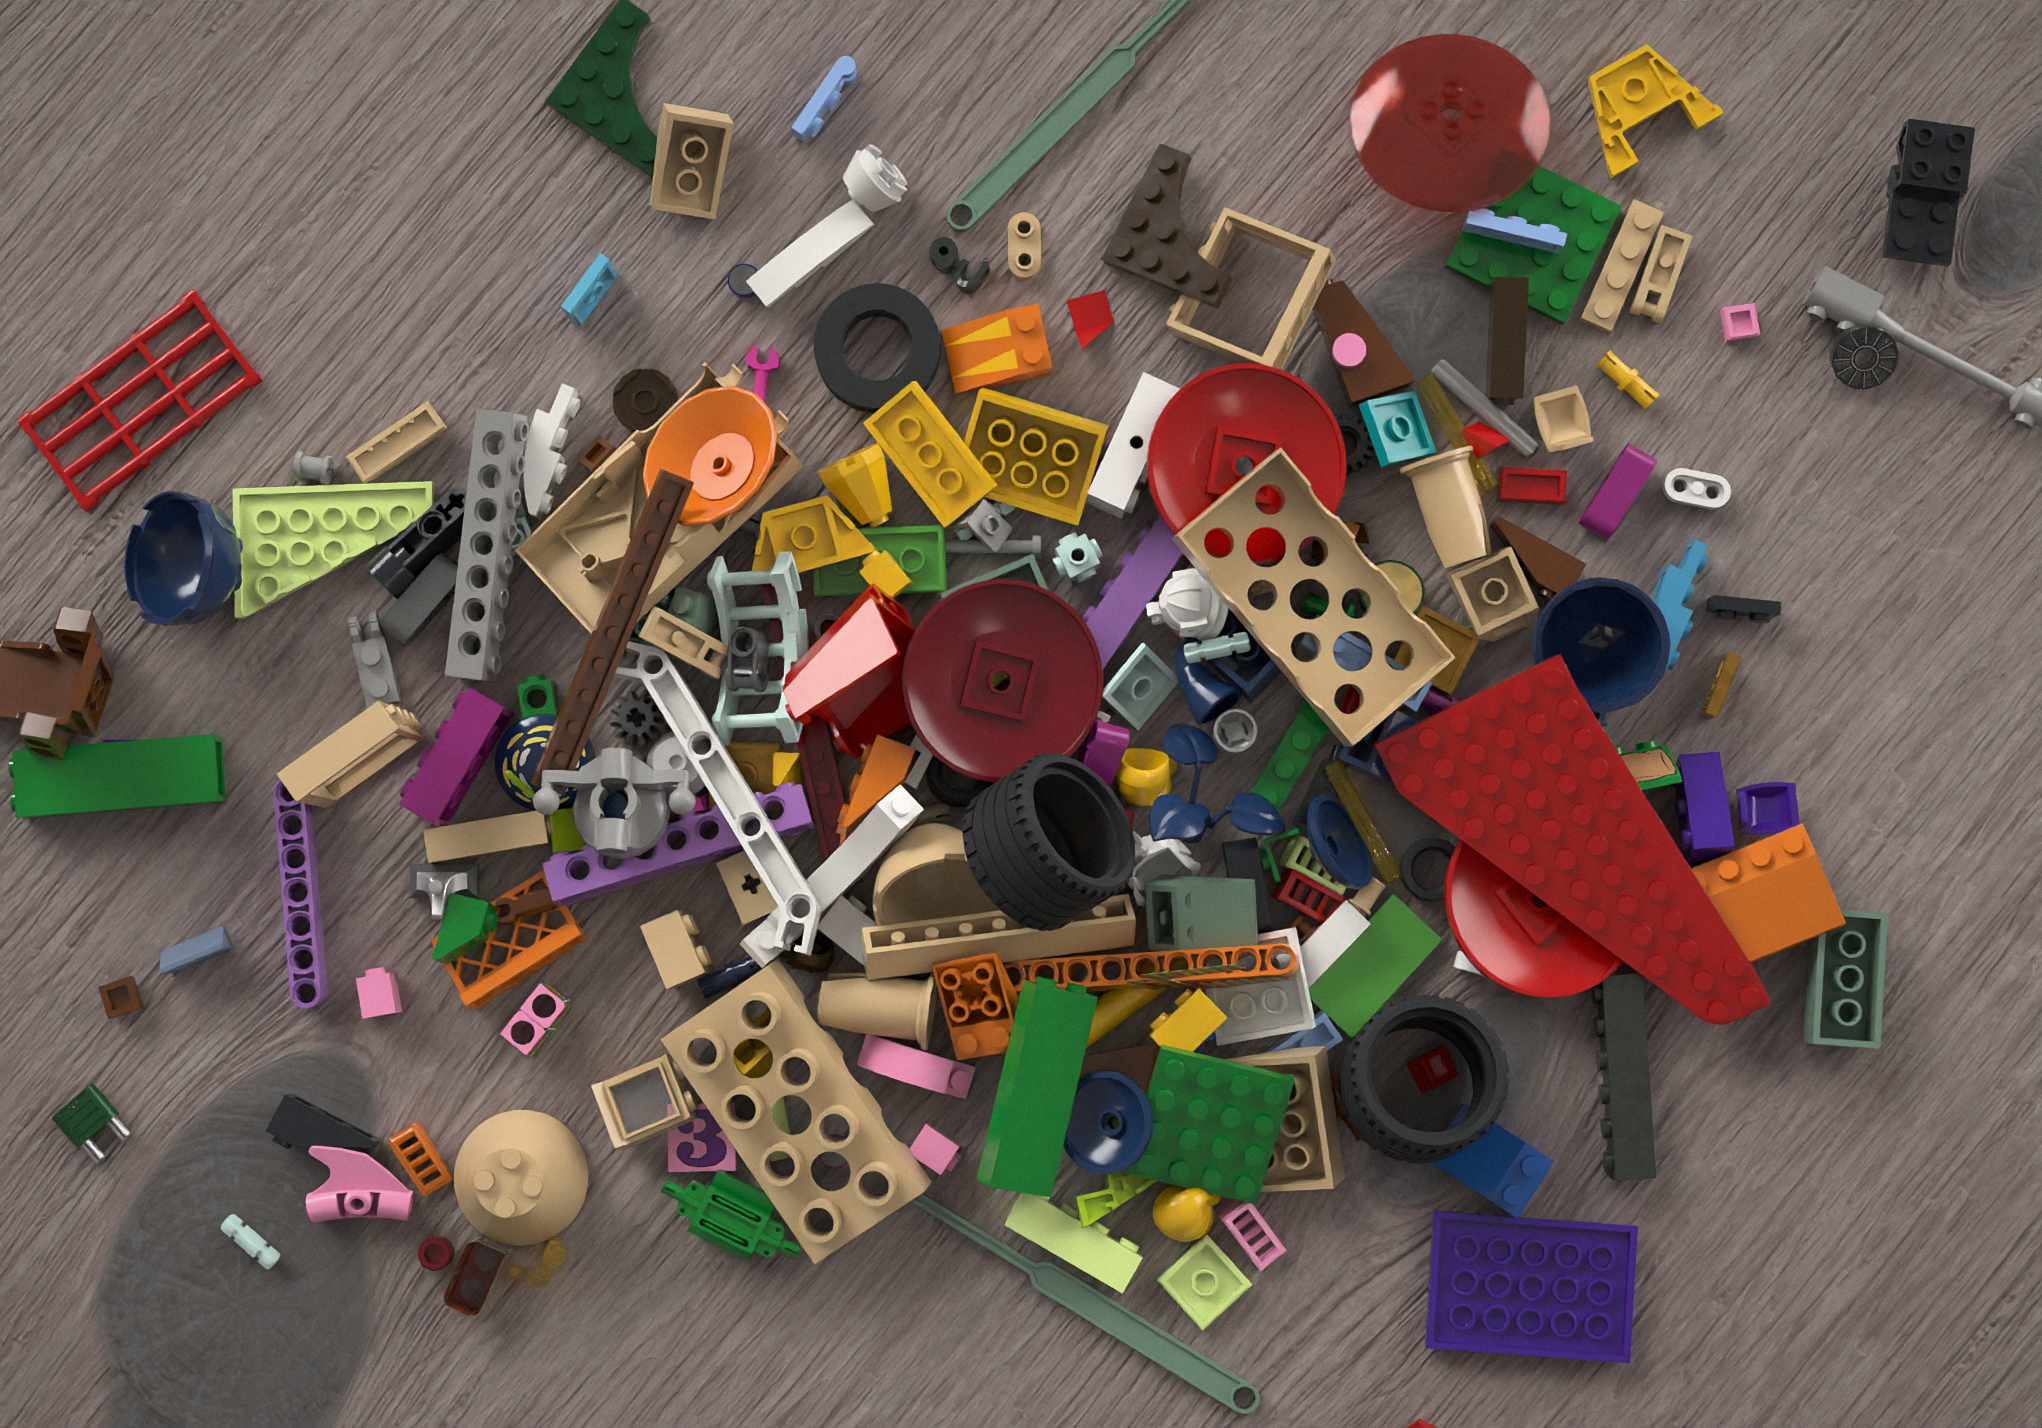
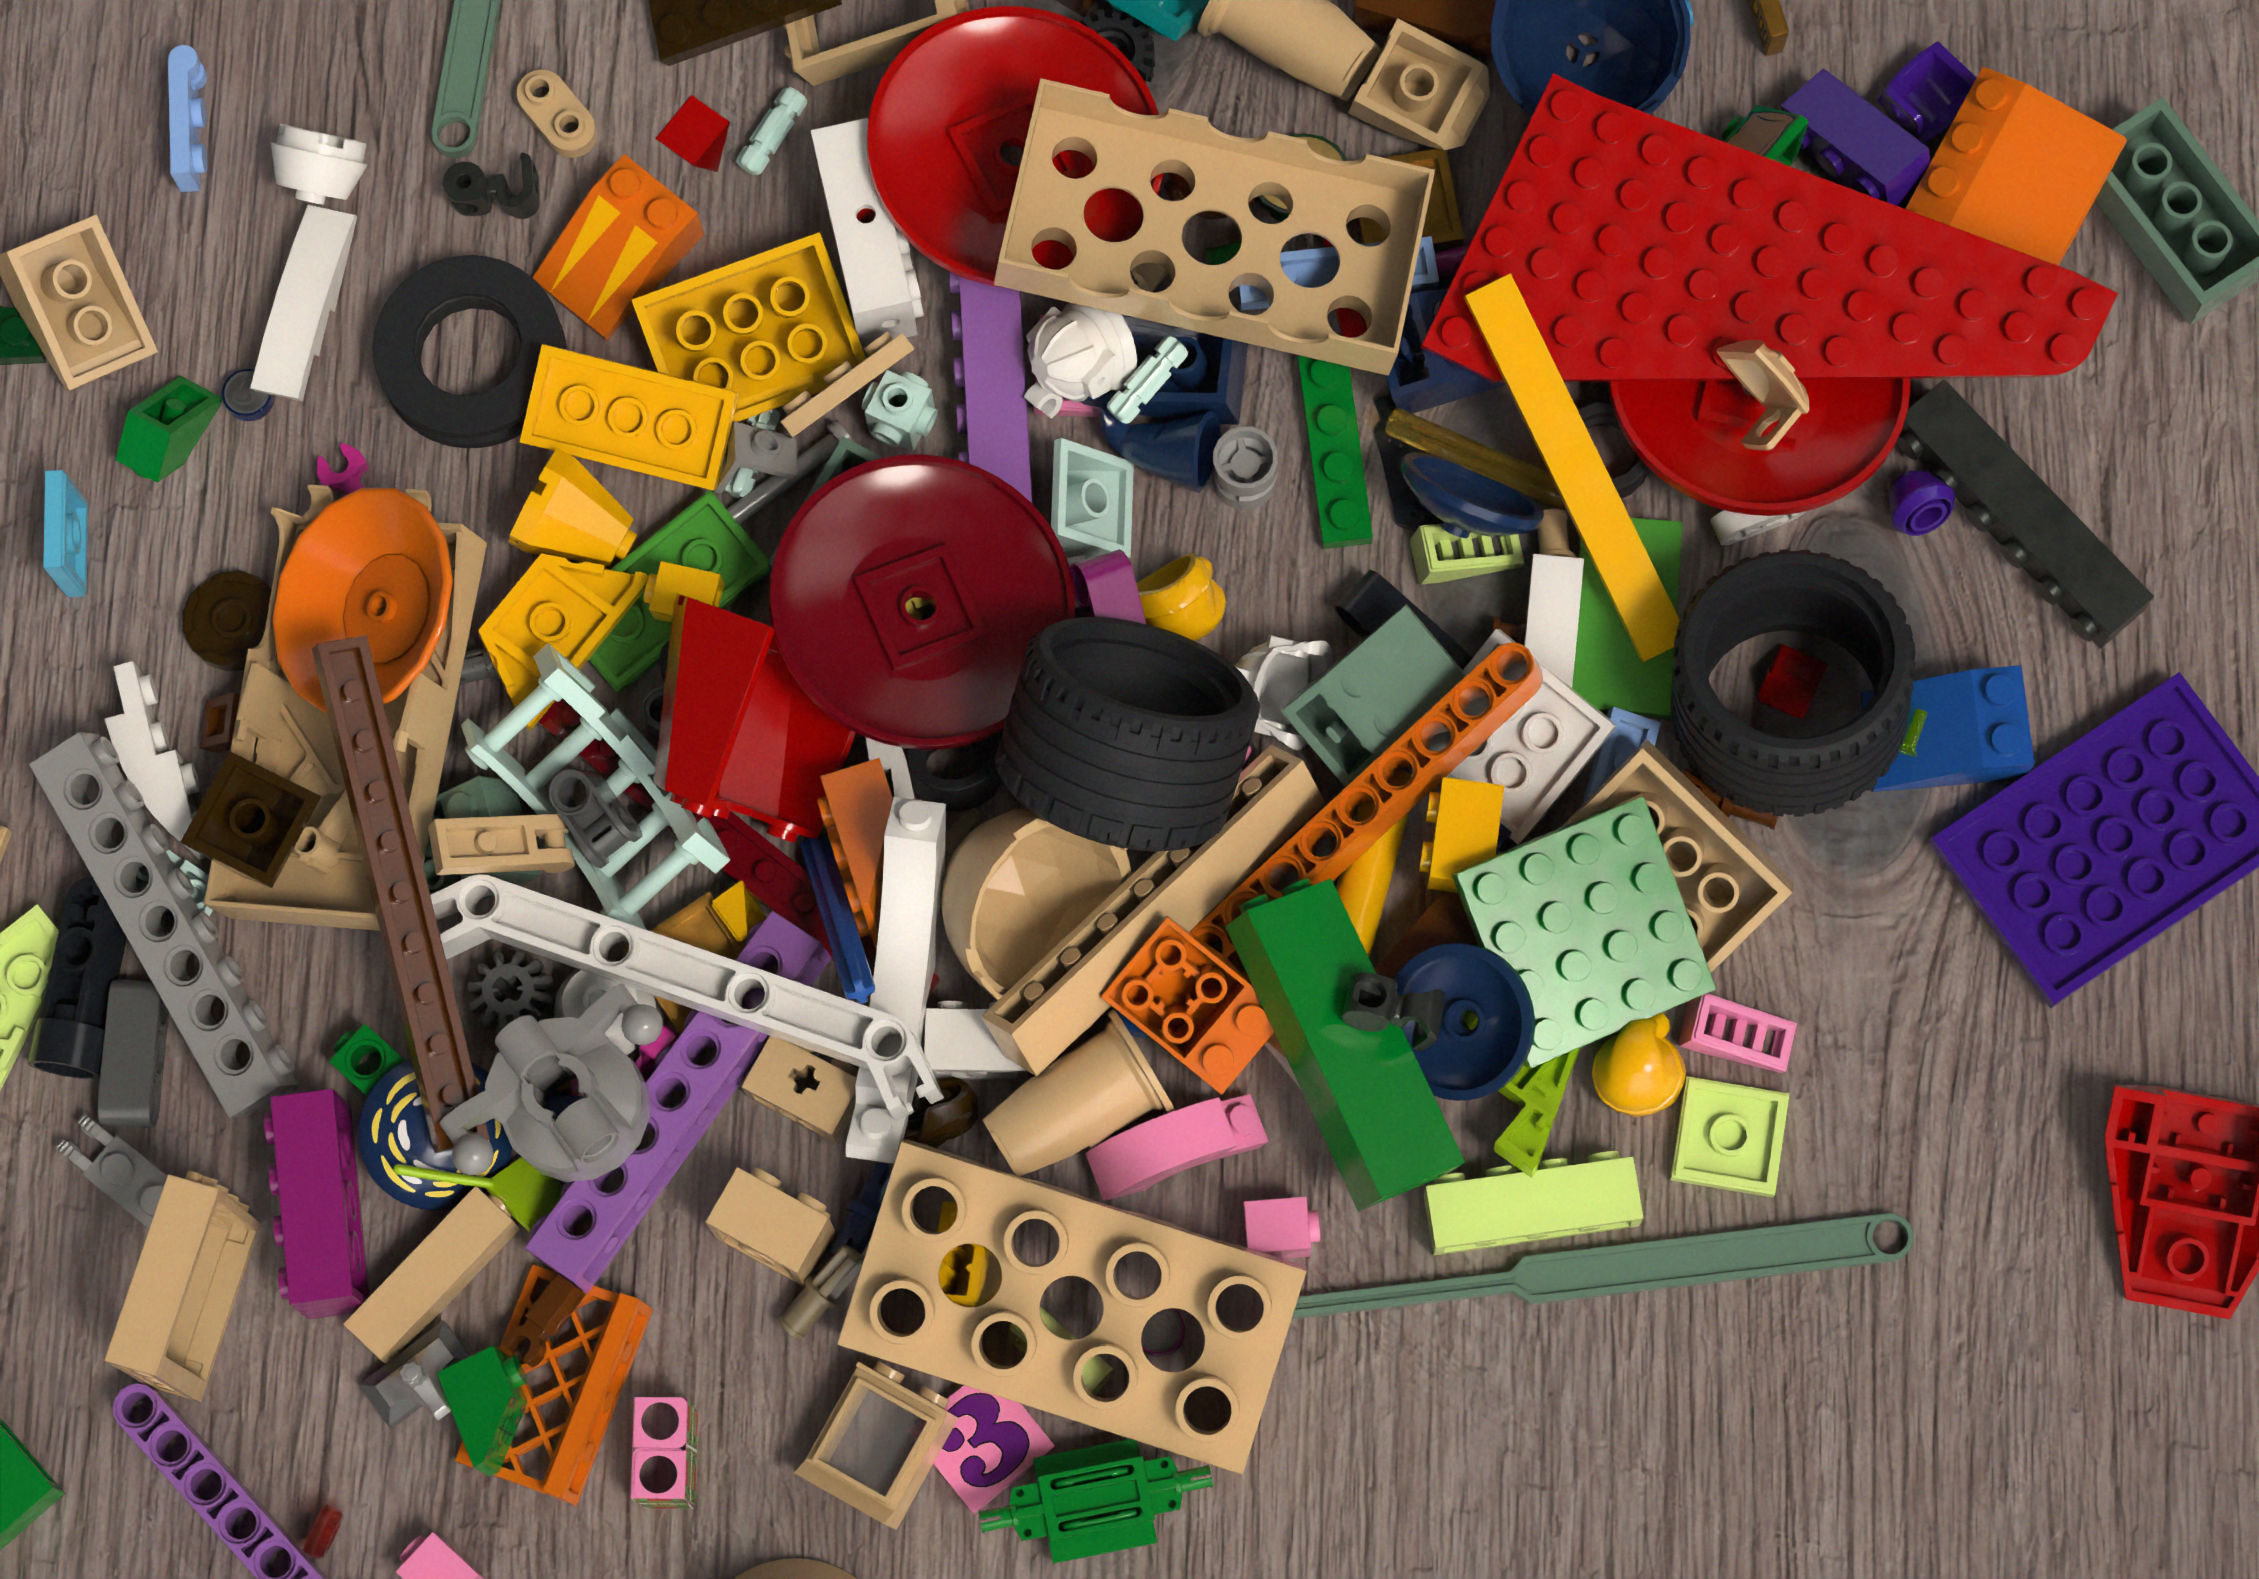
camera: 35 degrees left, 10 degrees down
piece [1125,963,1290,991] -> none
dark blue plant [1149,724,1286,843] -> none
green bracket [1259,828,1301,883] -> none
red slope [1271,868,1348,924] -> none
none -> green slope [115,376,222,483]
none -> dark brown slope [181,751,321,888]
none -> clear red tile [303,1503,344,1560]
none -> light aqua axle [736,87,807,176]
none -> dark tan axle [777,1245,864,1340]
none -> tan plate [780,331,914,438]
none -> blue axle [800,835,875,1004]
none -> pearl dark grey leg [1342,972,1446,1051]
none -> yellow tile [1463,273,1680,662]
none -> tan piece [1716,340,1809,451]
none -> dark purple cone [1888,471,1955,536]
none -> clear neon green piece [1899,709,1928,757]

